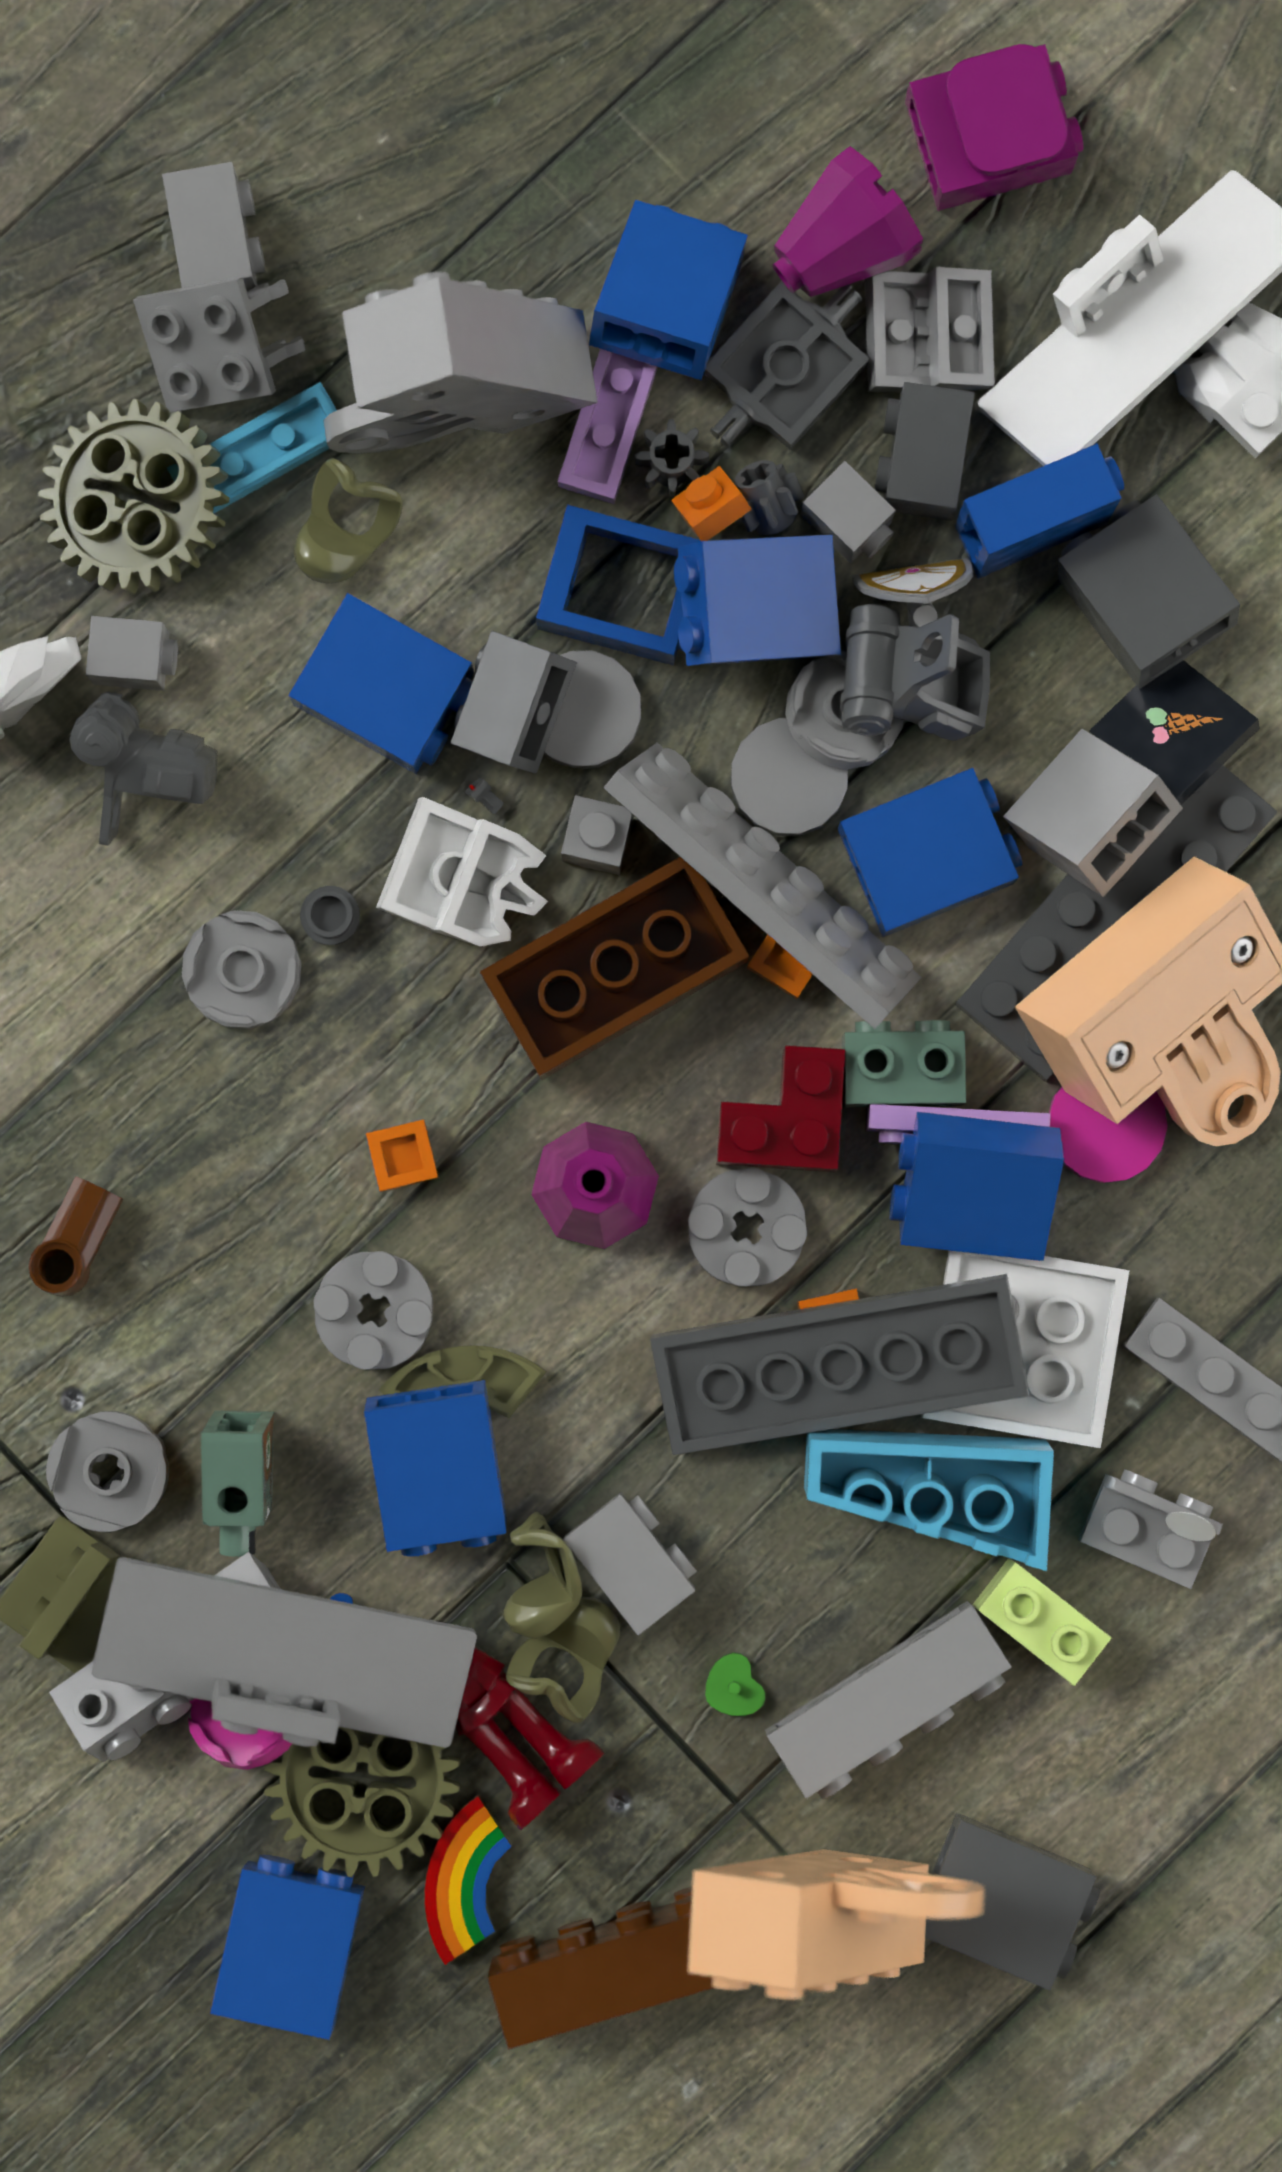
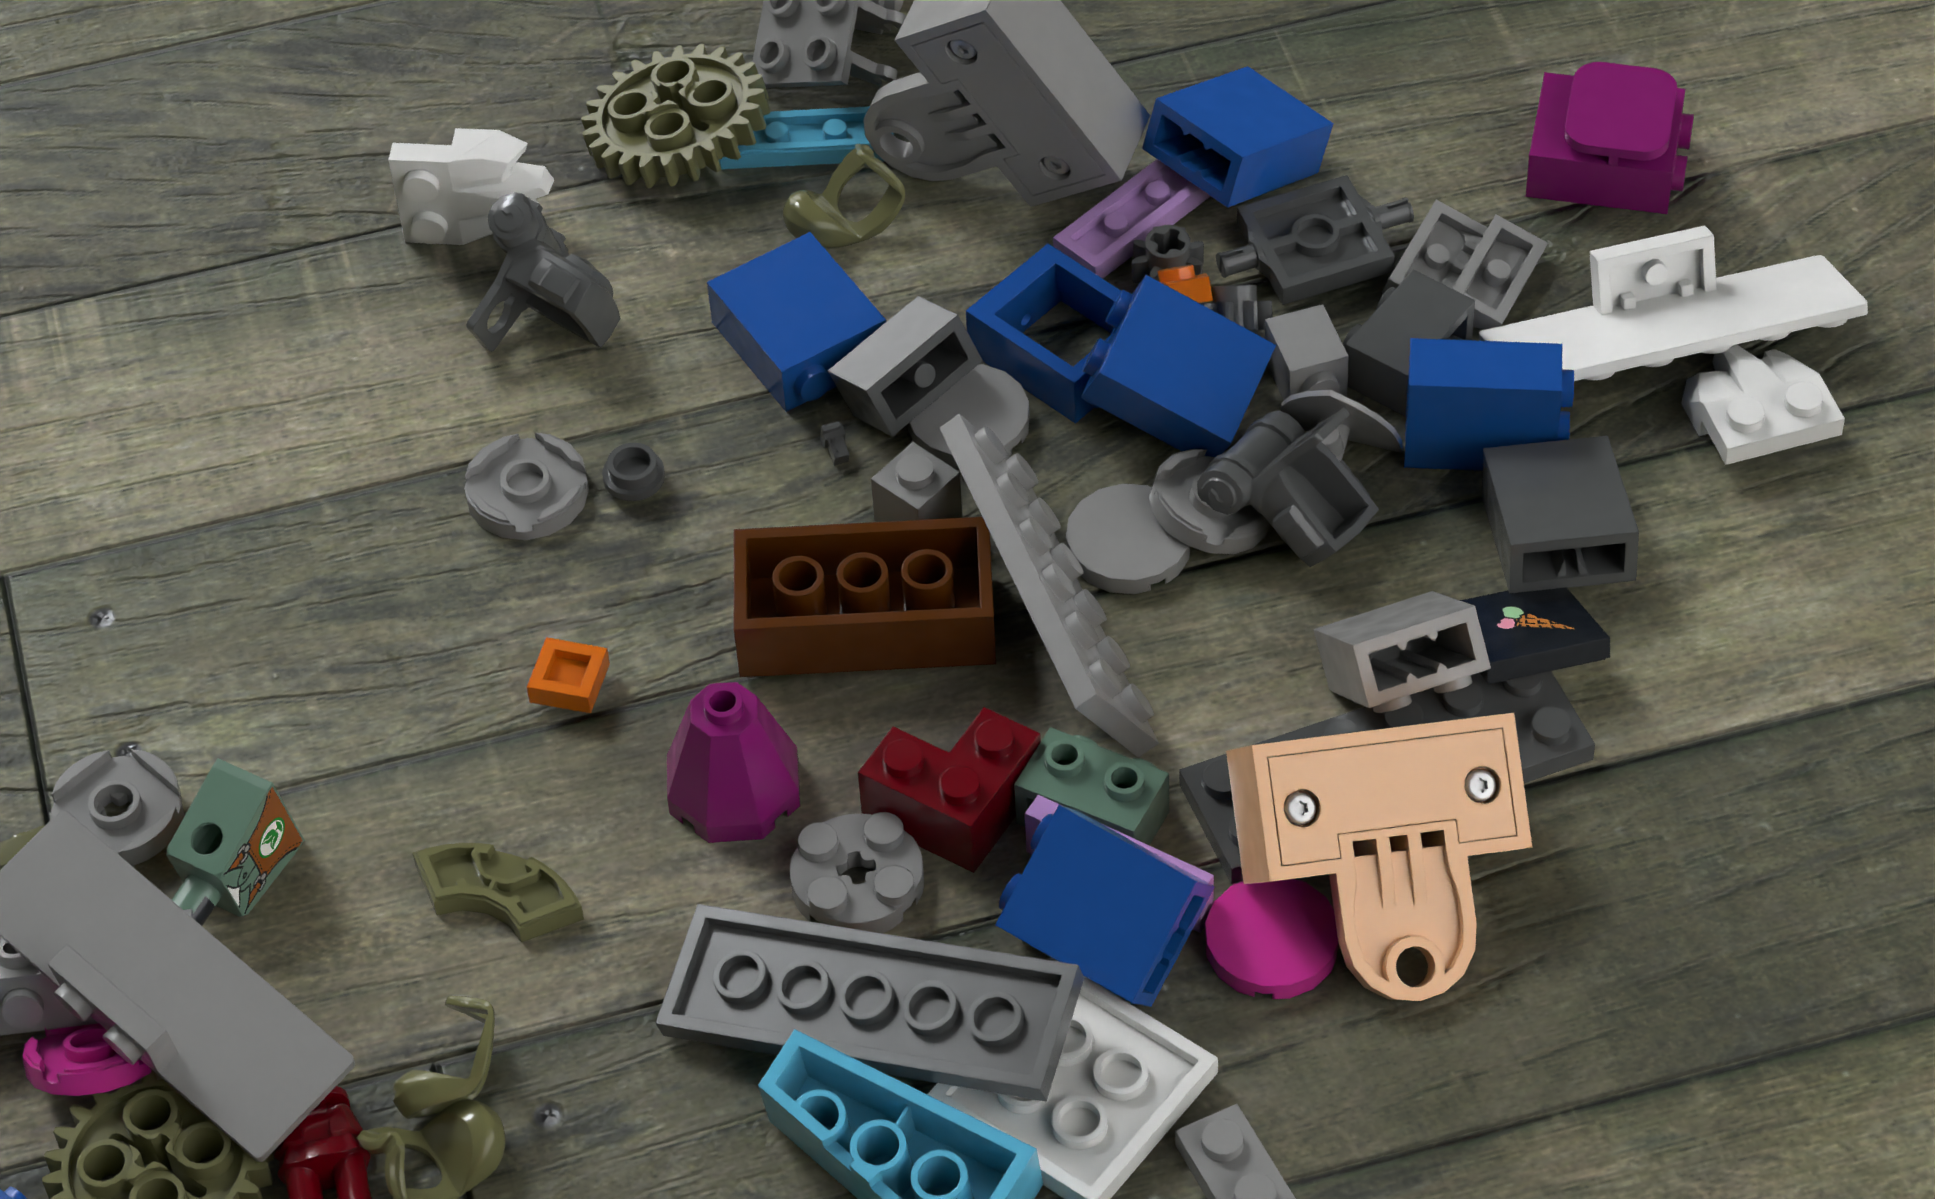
camera: 30 degrees right, 35 degrees down
reddish brown piece [28,1176,124,1297] -> none
light grey brick [85,616,178,691] -> none
light grey plate [314,1251,433,1369] -> none
blue brick [364,1380,507,1556] -> none
white plate [376,797,548,947] -> none
light grey brick [563,1492,697,1635] -> none
orange plate [747,934,813,1000] -> none
magenta cone [772,146,923,297] -> none
blue brick [837,768,1023,938] -> none

